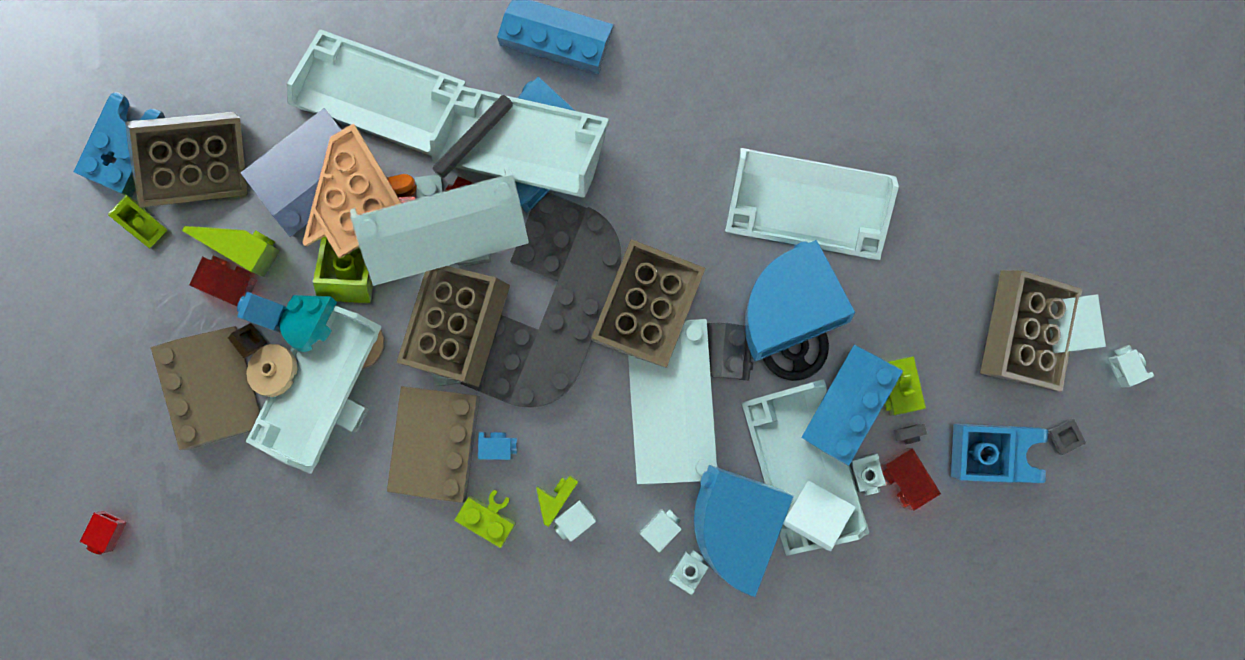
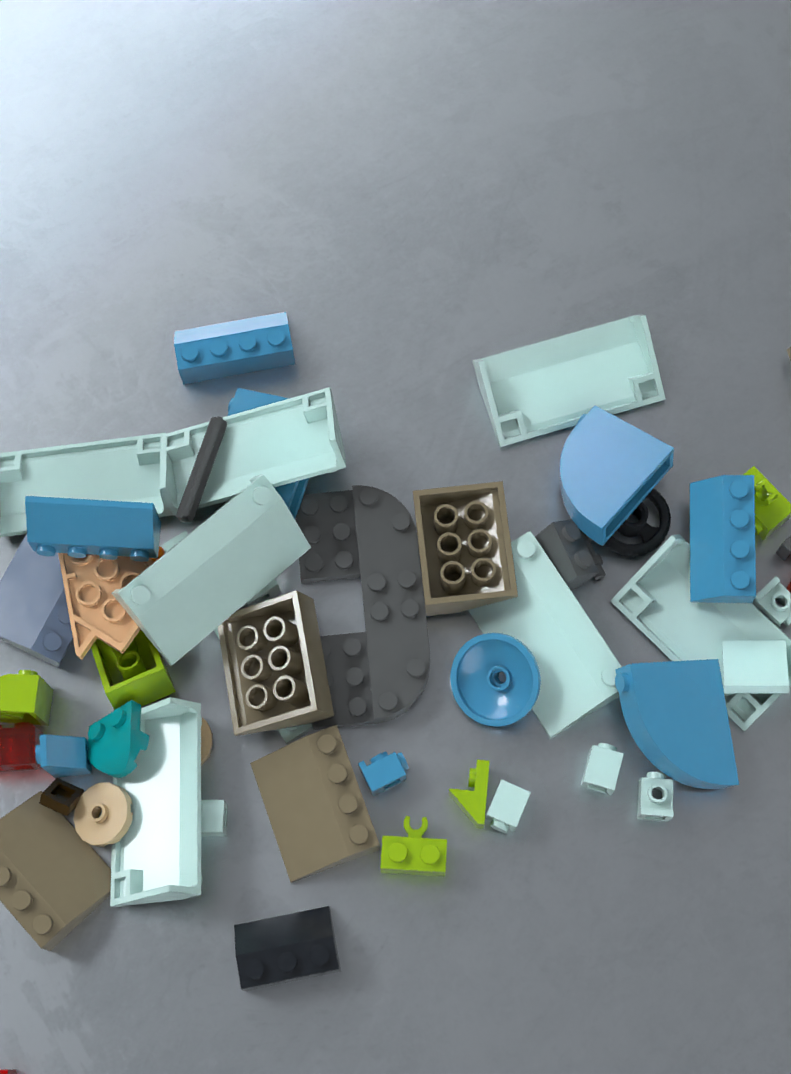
camera: 25 degrees left, 15 degrees down
none -> dark azure slope [25,496,161,562]
none -> black slope [234,906,341,991]
none -> dark azure dish [450,633,541,727]

